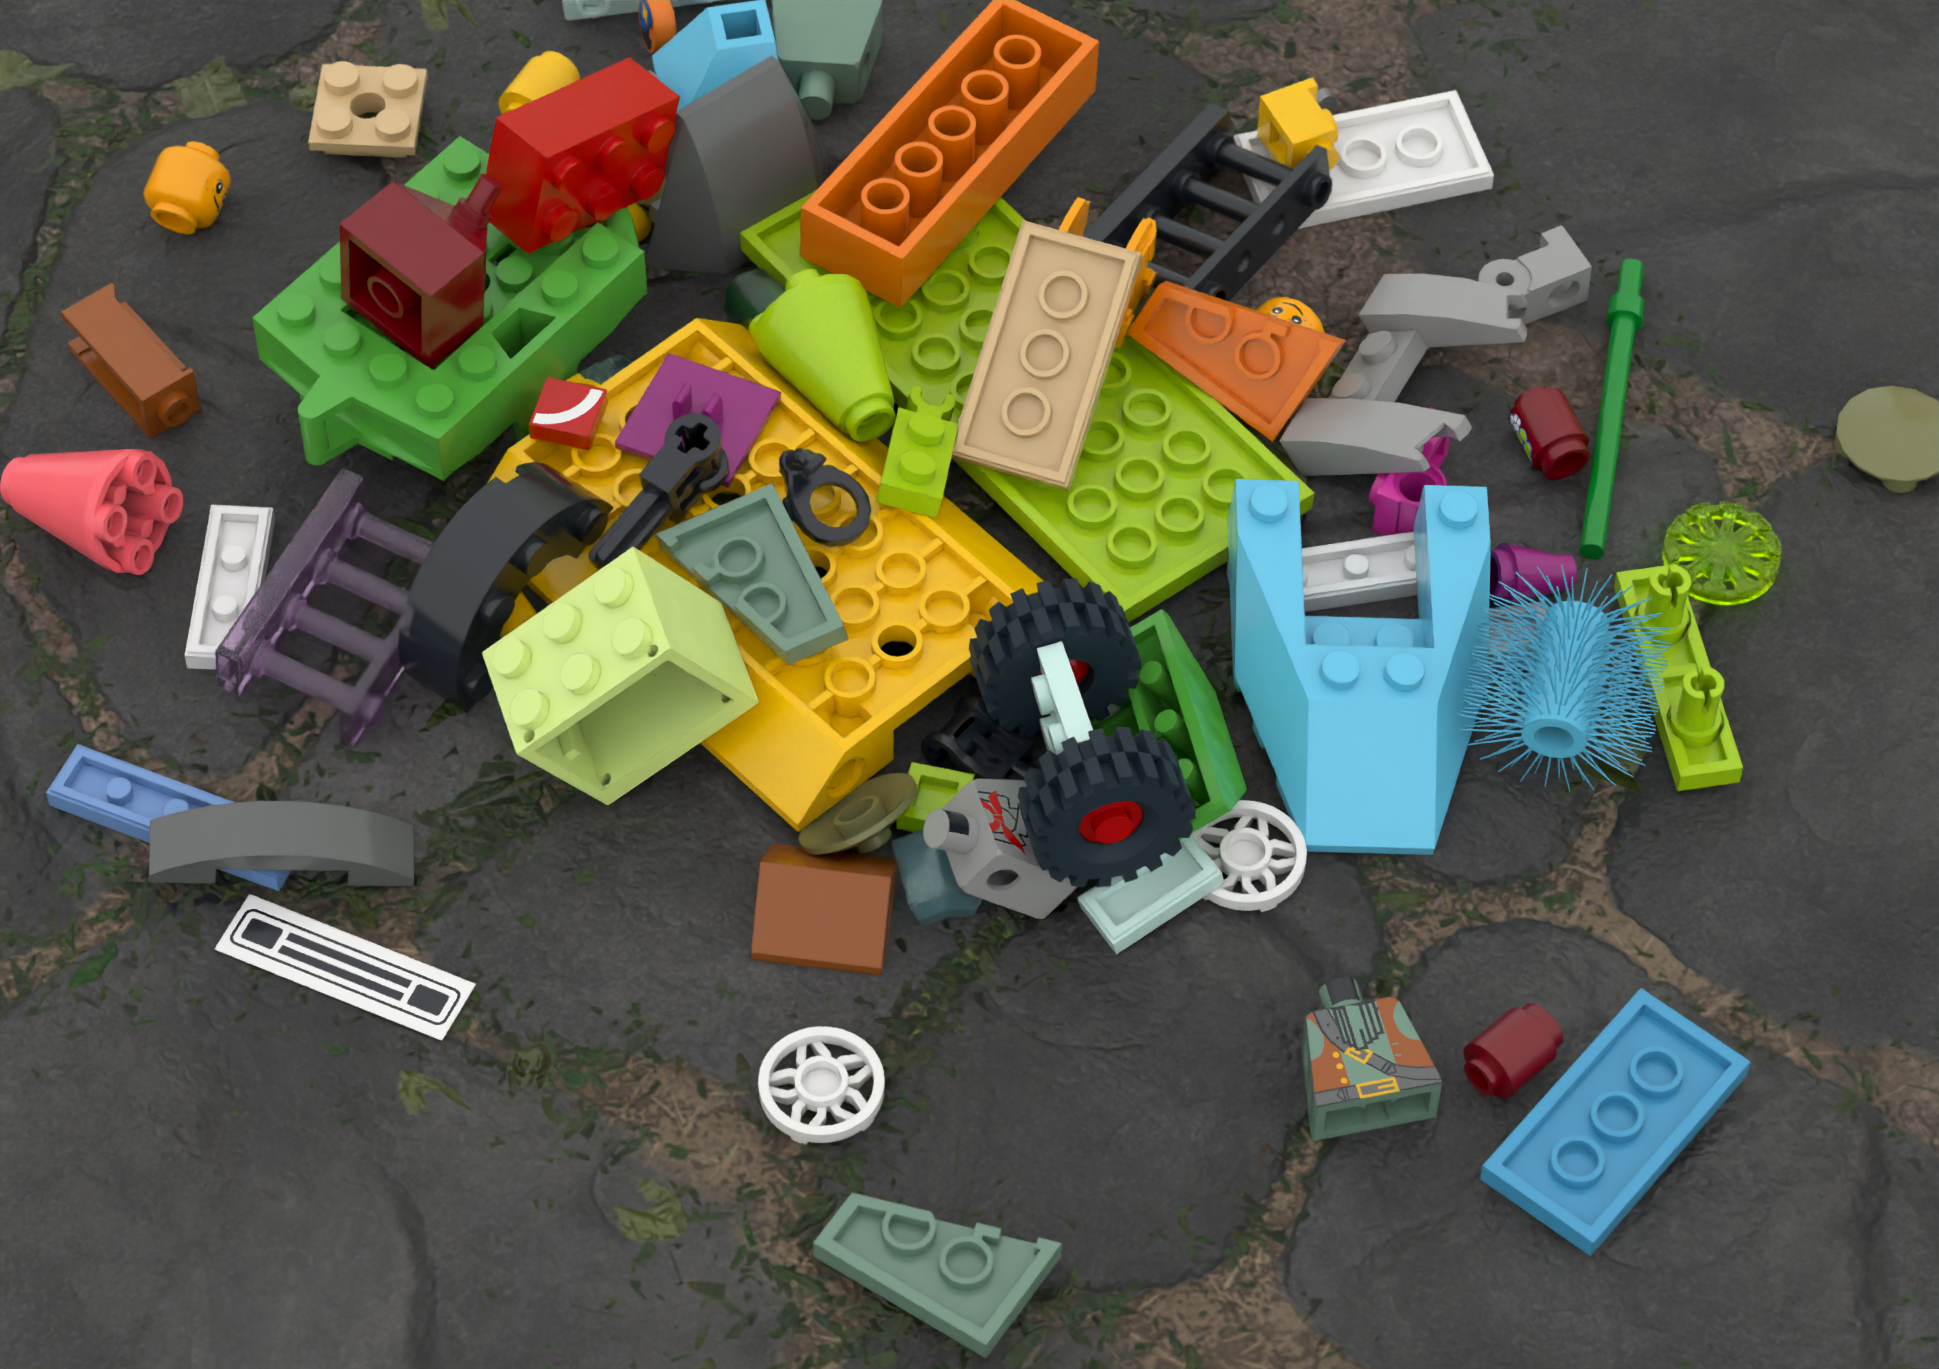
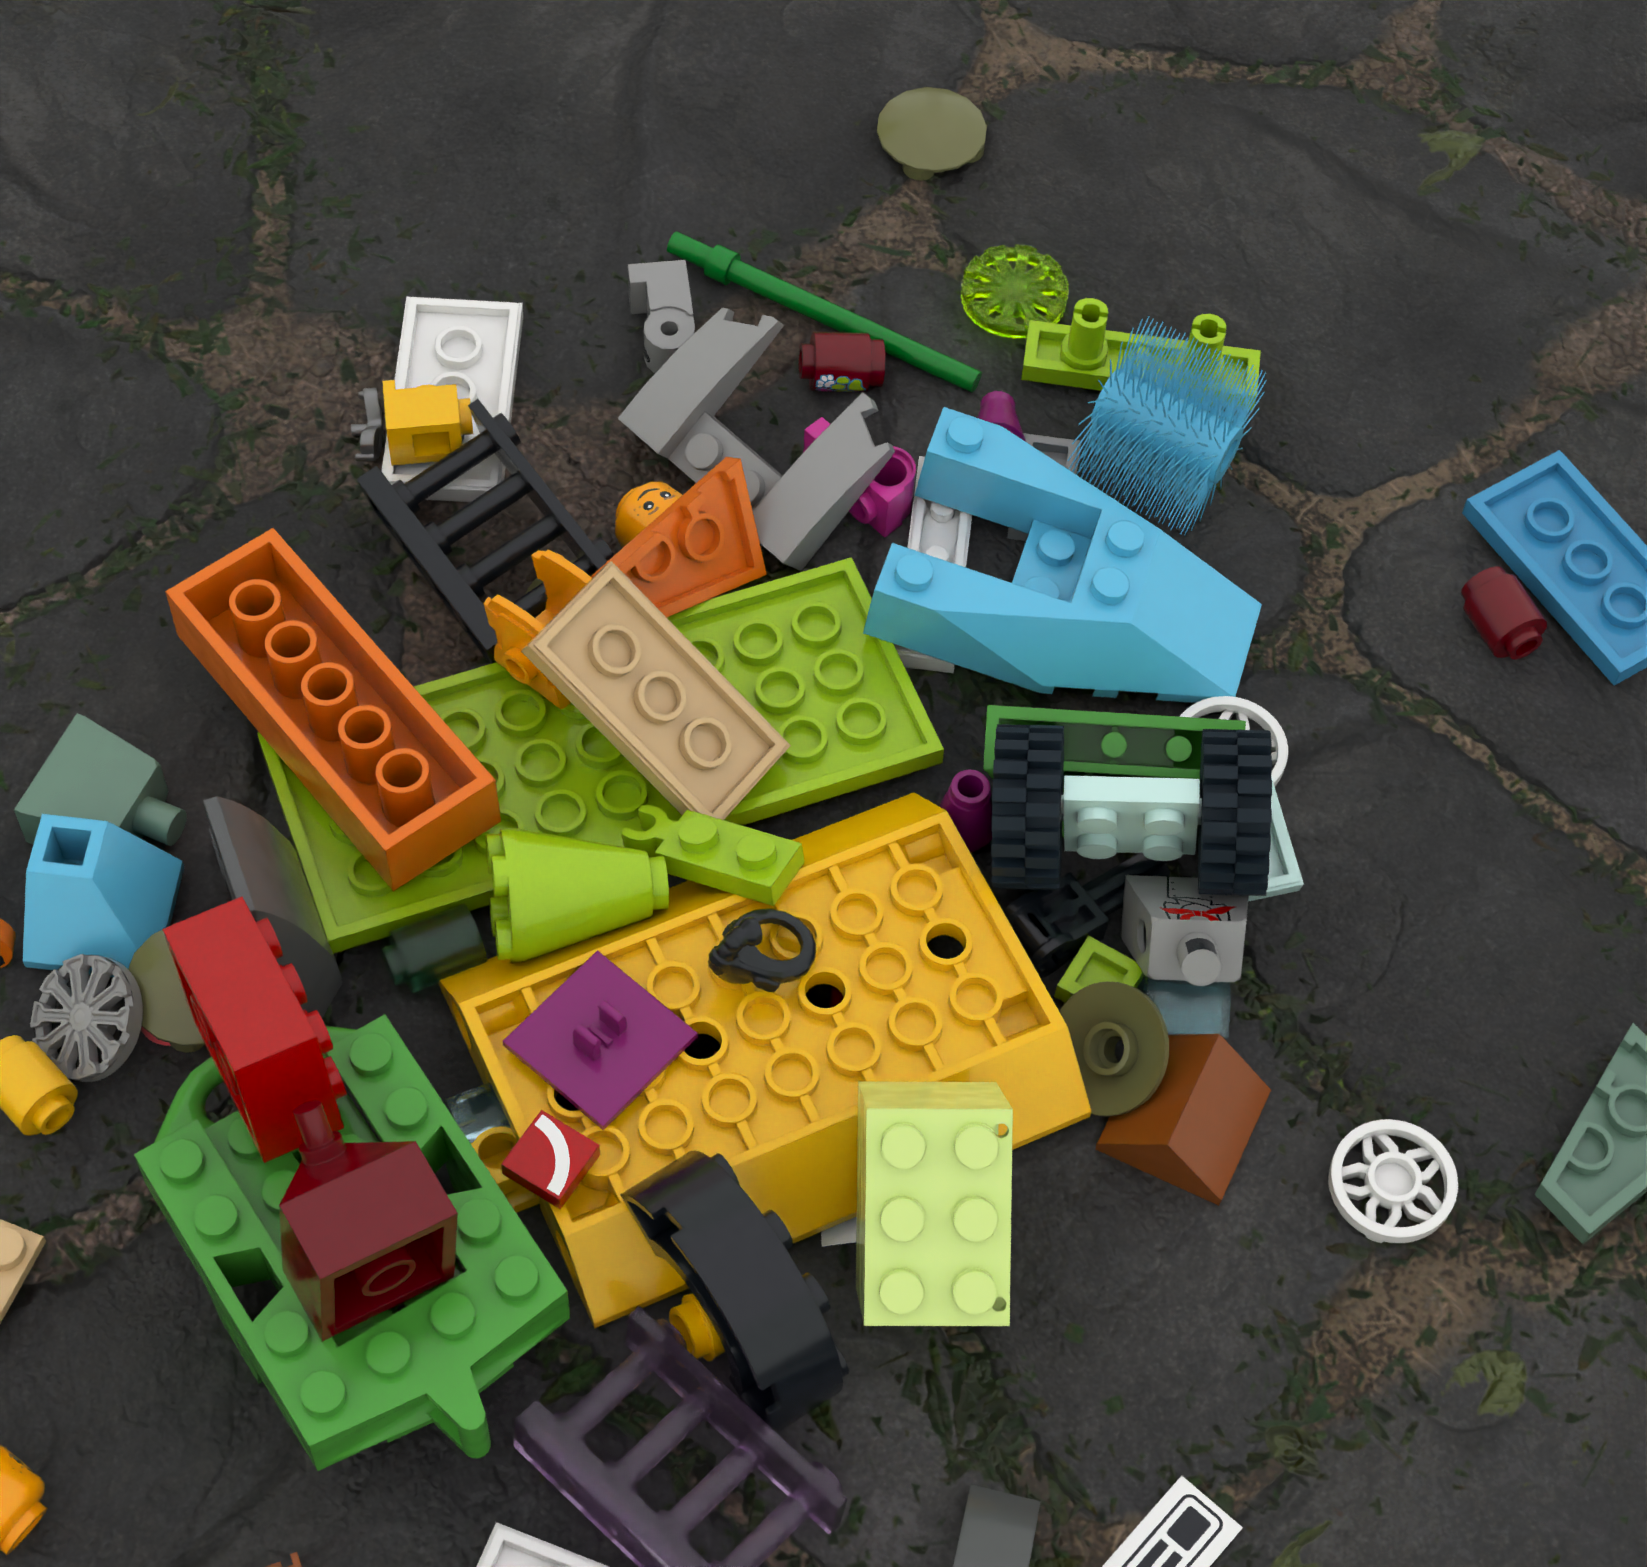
camera: 75 degrees left, 5 degrees up
black connector [588,414,729,571] -> none
sand green wing [656,483,848,665] -> none
torso [1302,977,1442,1141] -> none

